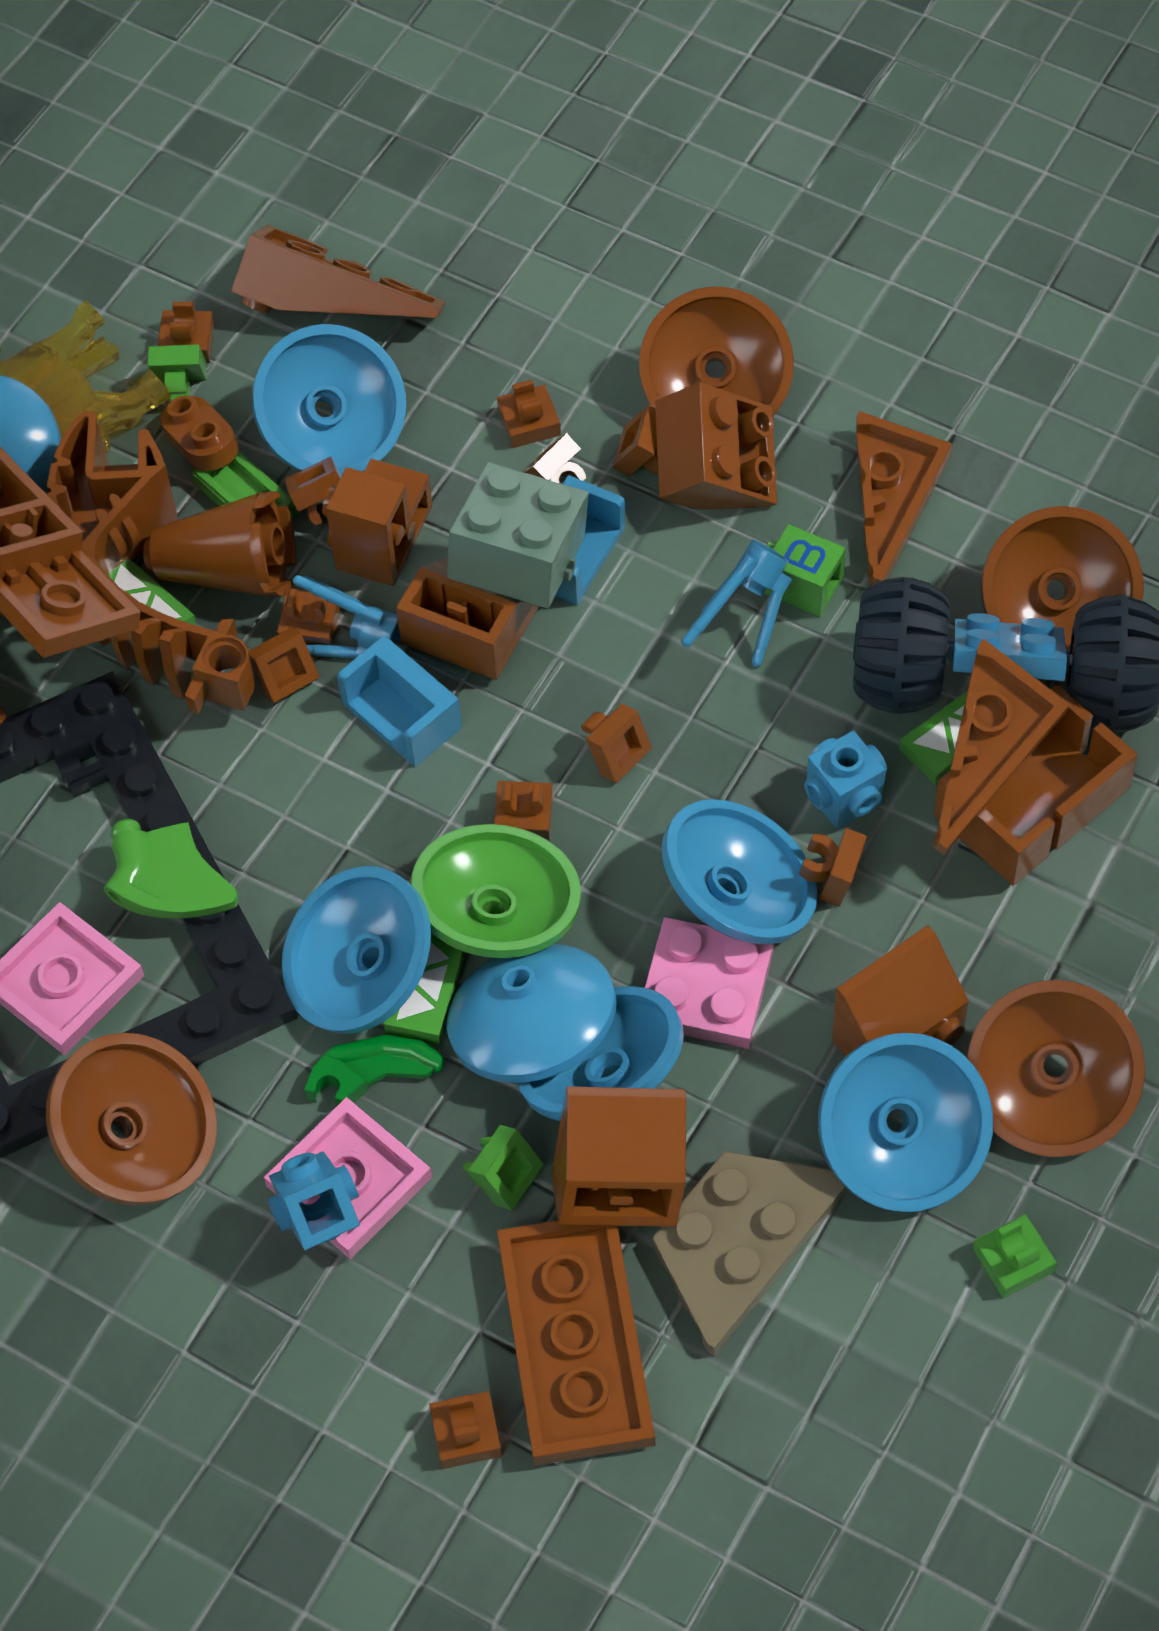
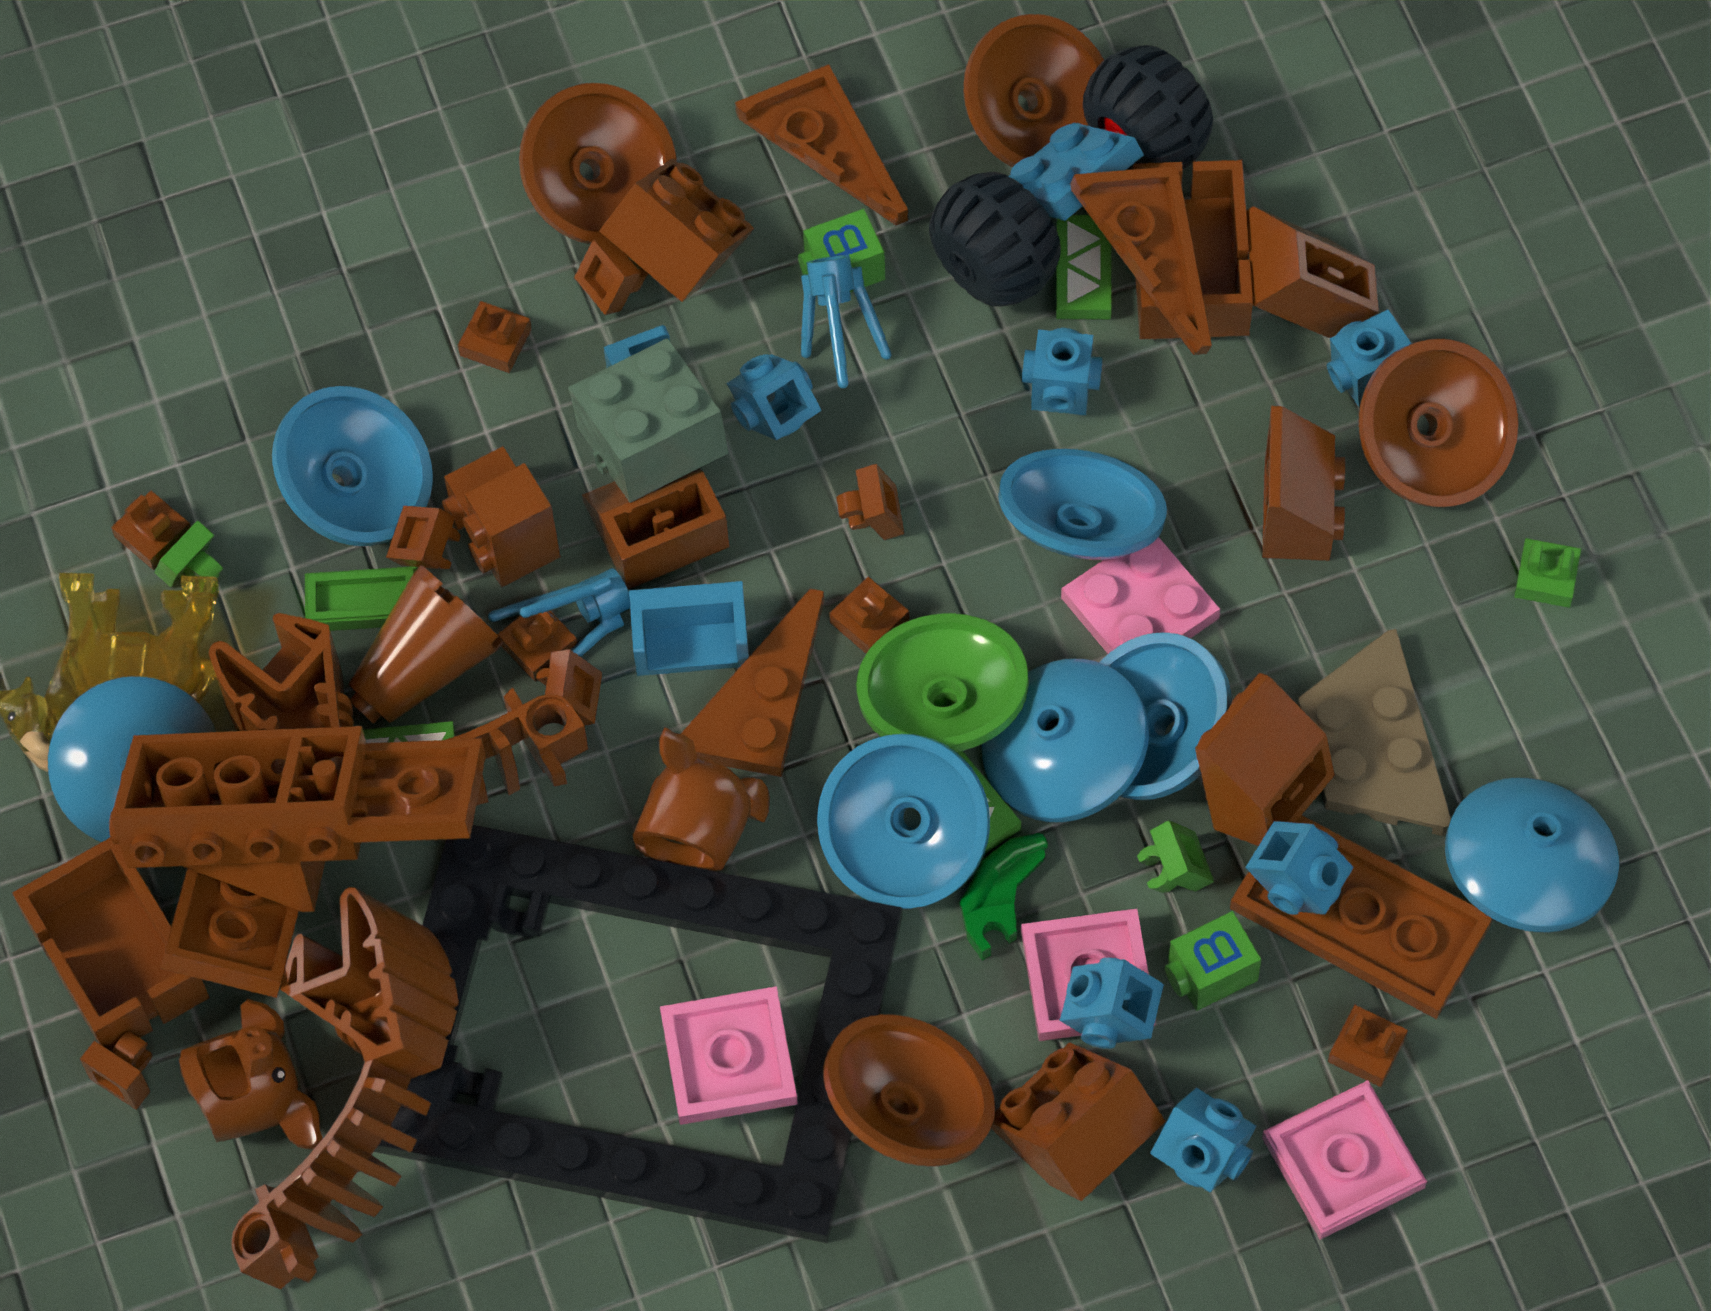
camera: 50 degrees left, 5 degrees up
bright green arm [103,819,239,918] -> none
dark orange plate [160,395,239,471] -> none
dark orange wedge [231,224,446,318] -> none
tile [523,433,586,483] -> none
dark orange tile [798,828,867,907] -> none
dark azure dish [818,1033,993,1212] -> none
none -> dark orange piece [632,727,770,871]
none -> dark orange wing [681,589,825,777]
none -> dark azure brick [726,354,822,440]
none -> dark orange slope [991,1042,1166,1201]
none -> dark azure brick [1150,1088,1257,1193]
none -> bright green brick [1165,911,1261,1011]
none -> dark azure brick [1245,821,1354,915]
none -> dark orange slope [1246,206,1379,338]
none -> bright pink plate [1262,1080,1427,1240]
none -> dark azure brick [1327,309,1412,408]
none -> dark azure dish [1445,778,1619,932]

